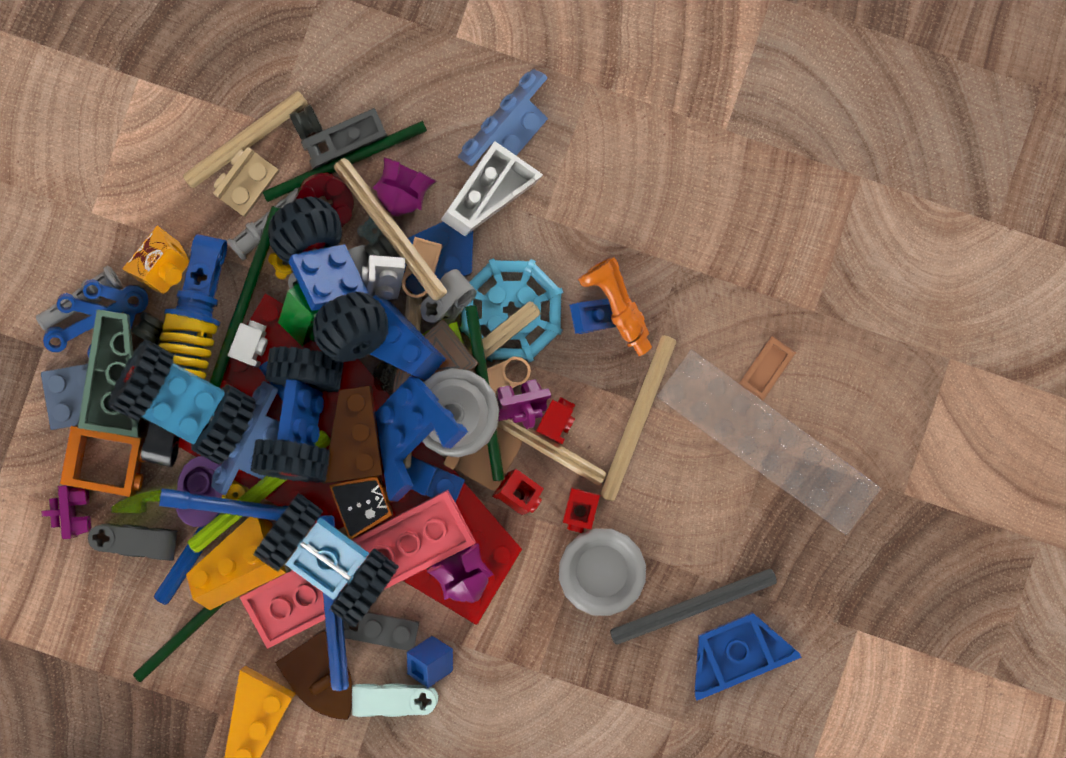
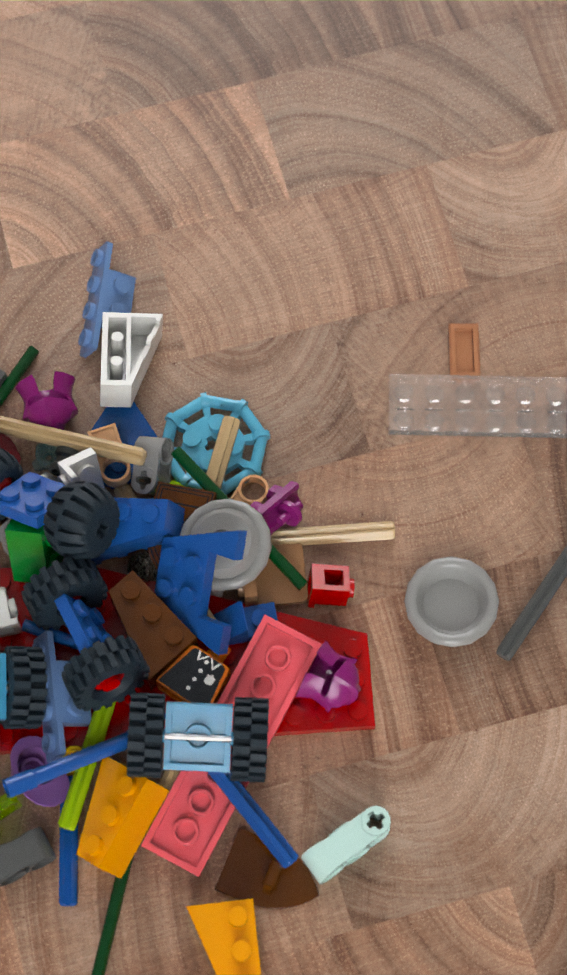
camera: 30 degrees left, 20 degrees down
dark grey plate [343,611,420,651] -> none
blue panel [407,636,453,688] -> none
red brick [536,397,576,444] -> none
red brick [562,487,600,533] -> none
blue slope [570,298,616,334] -> none
orange piece [578,257,652,356] -> none
tan axle [600,335,676,501] -> none

